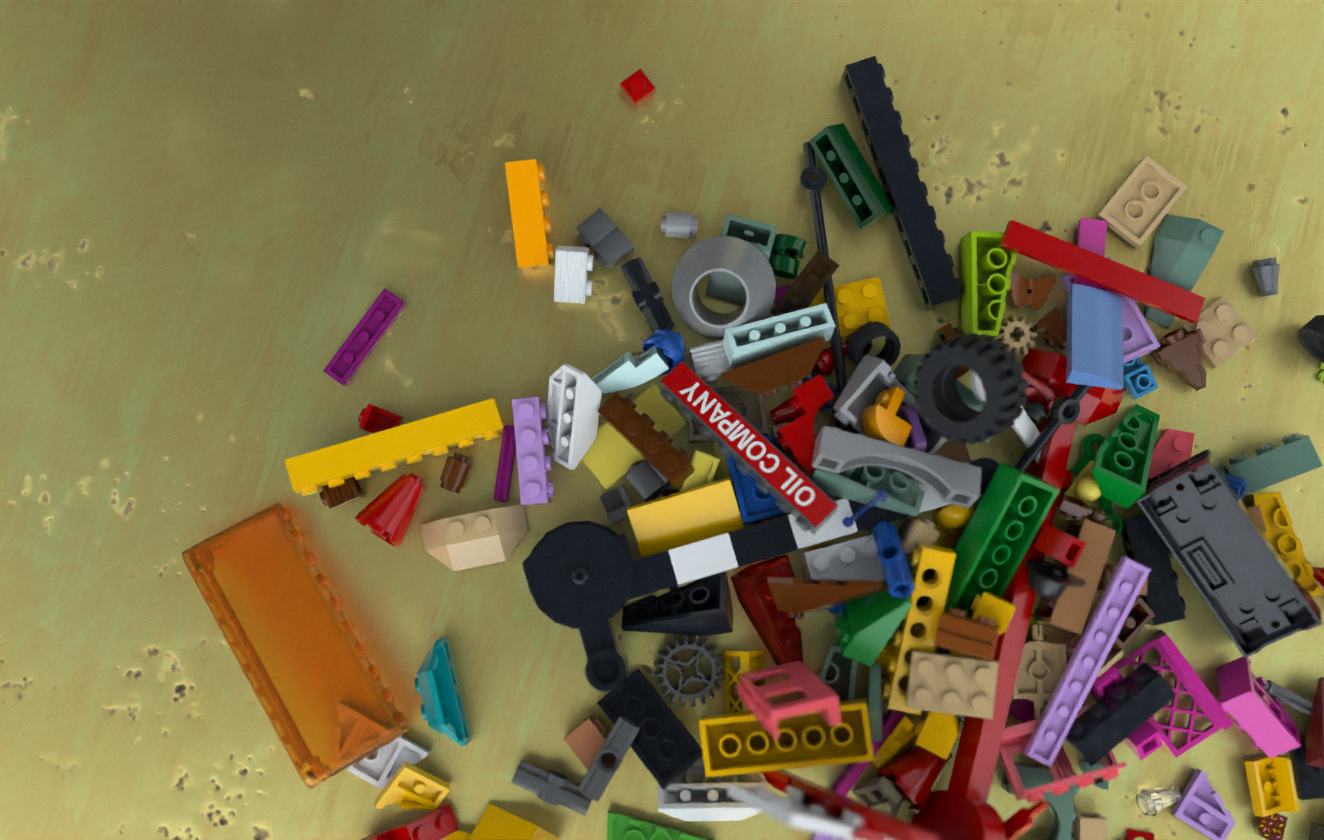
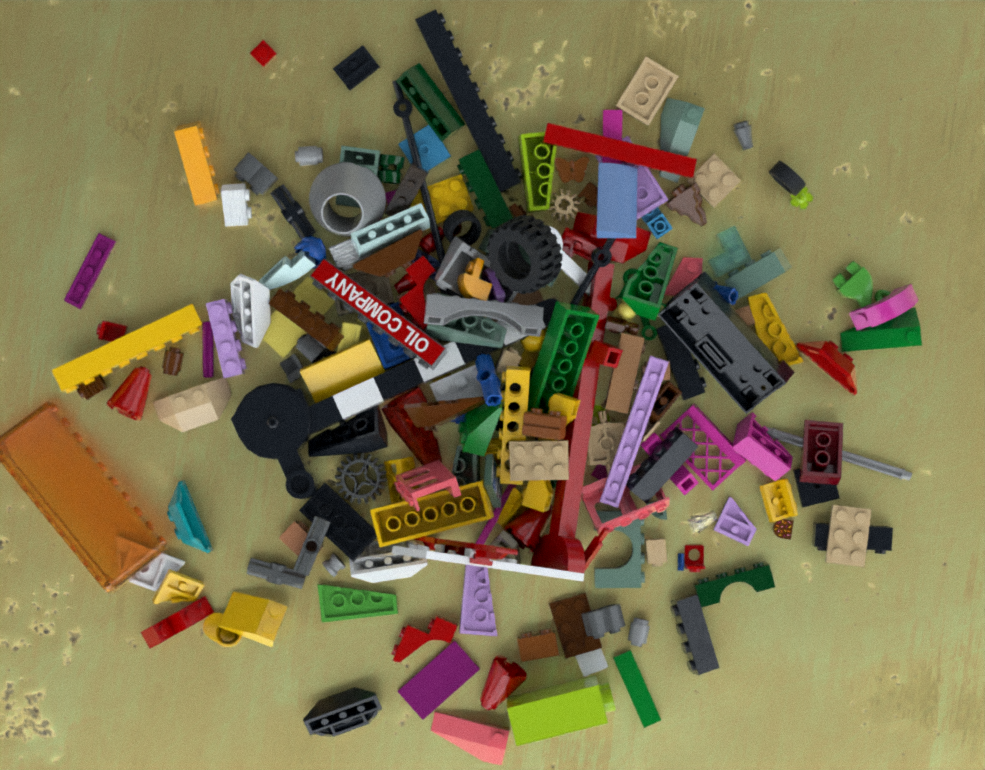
camera: 15 degrees left, 5 degrees up
clear blue hinge [842,490,888,527] -> none
pearl dark grey plate [1024,401,1048,425] -> none
black piece [1025,558,1086,600] -> none
none -> light grey wheel [322,553,346,577]
none -> black plate [333,45,380,91]
none -> dark azure plate [398,125,451,171]
none -> dark green brick [457,149,513,229]
none -> clear light blue brick [707,225,752,278]

